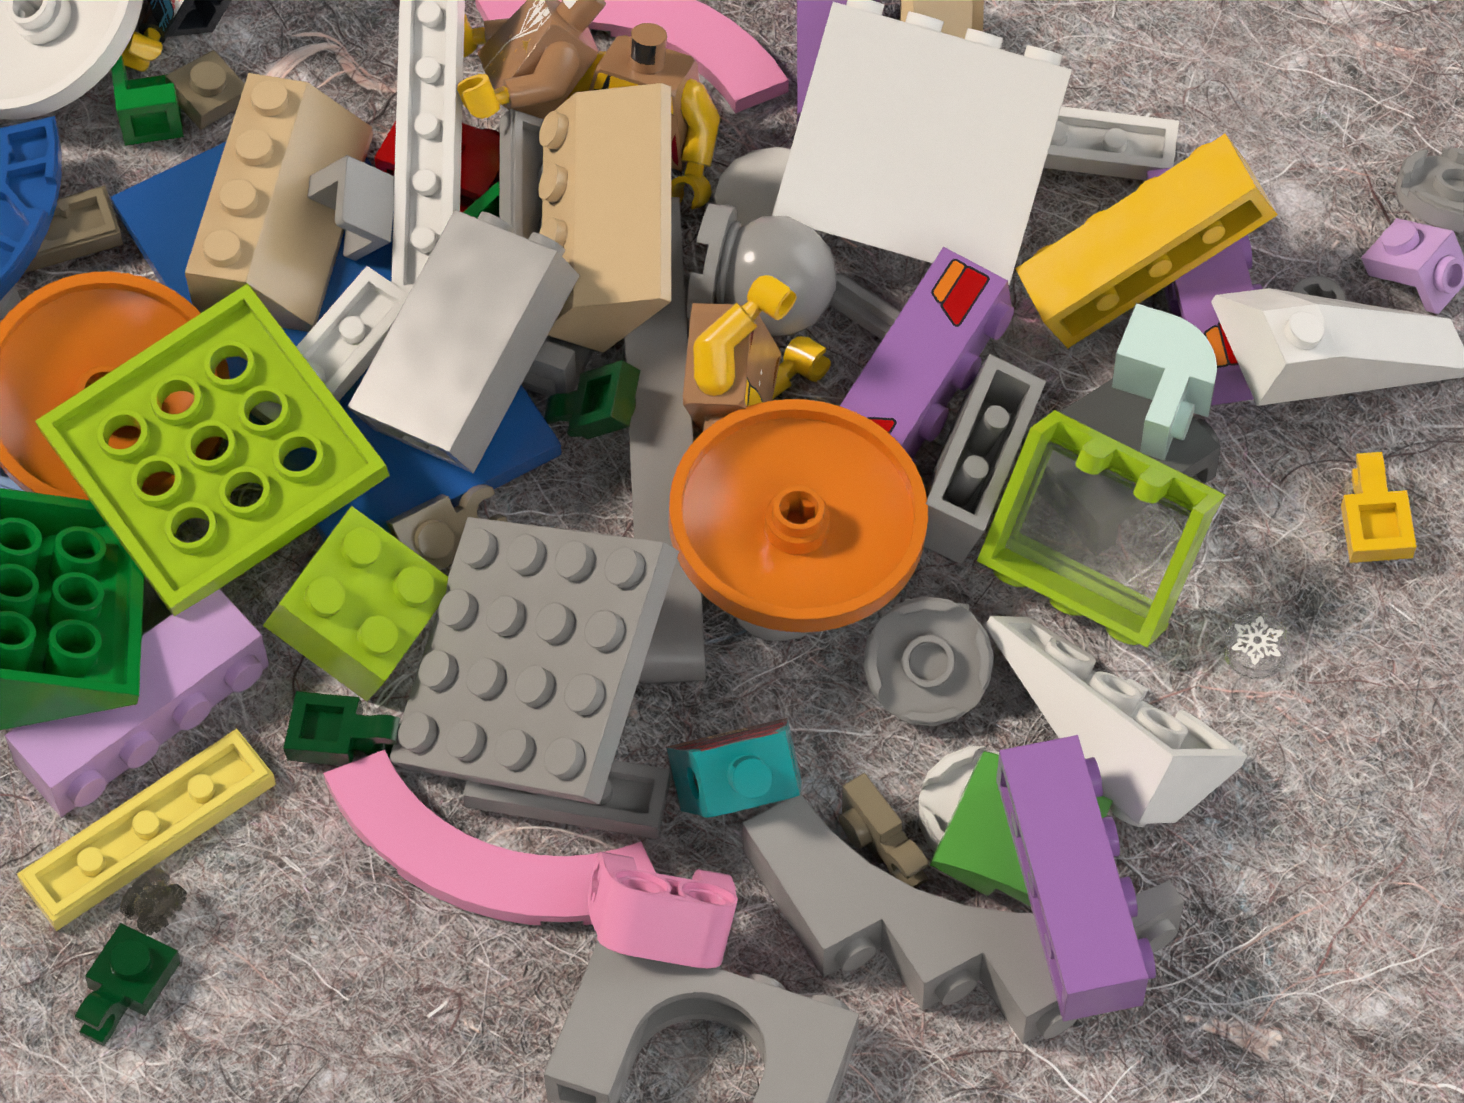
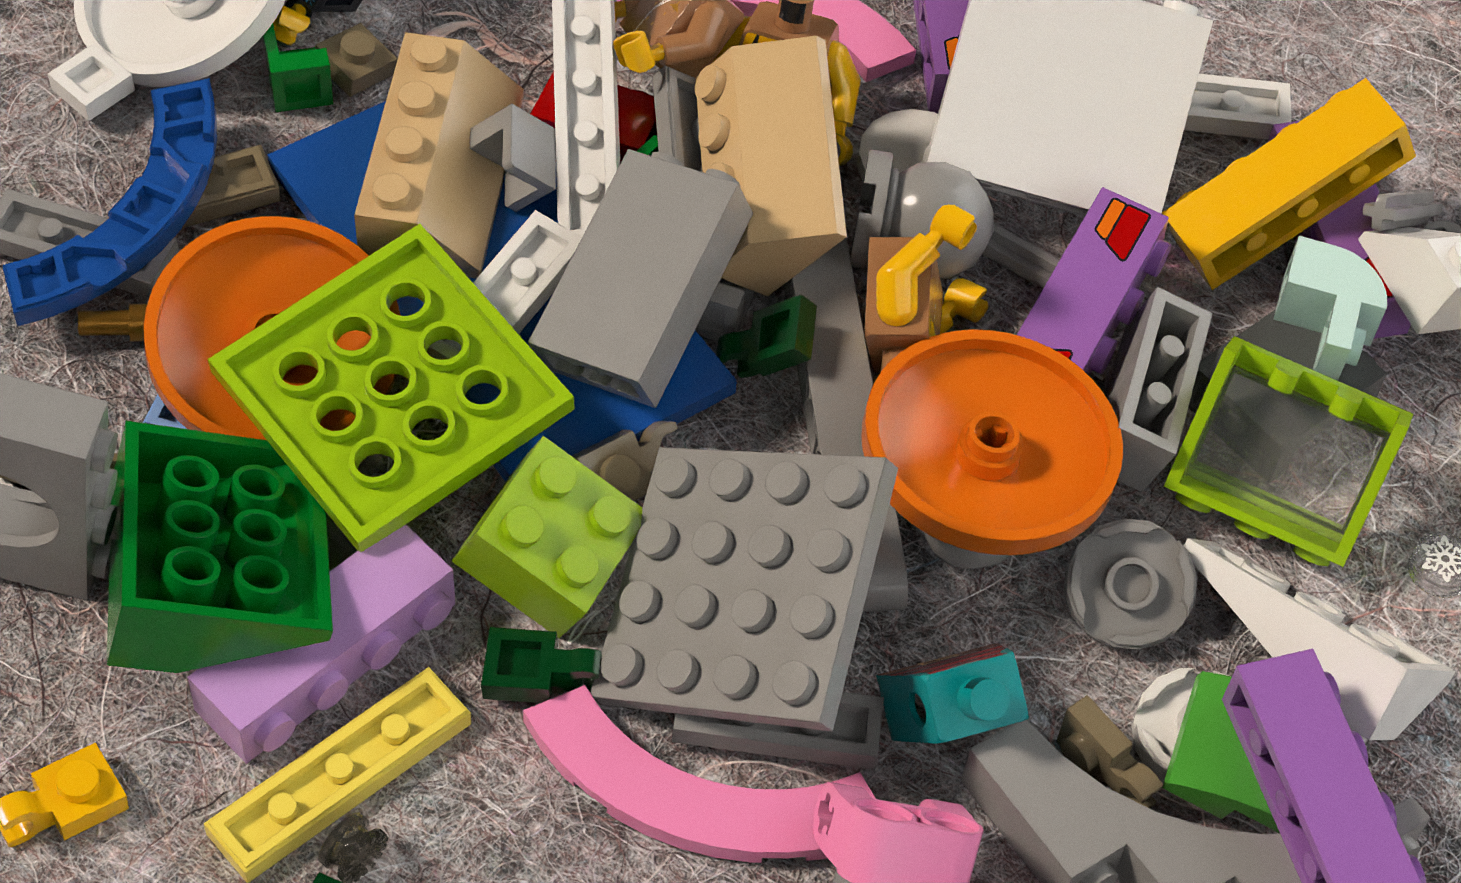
camera: 10 degrees left, 5 degrees down
none -> light grey axle [1363,189,1443,231]

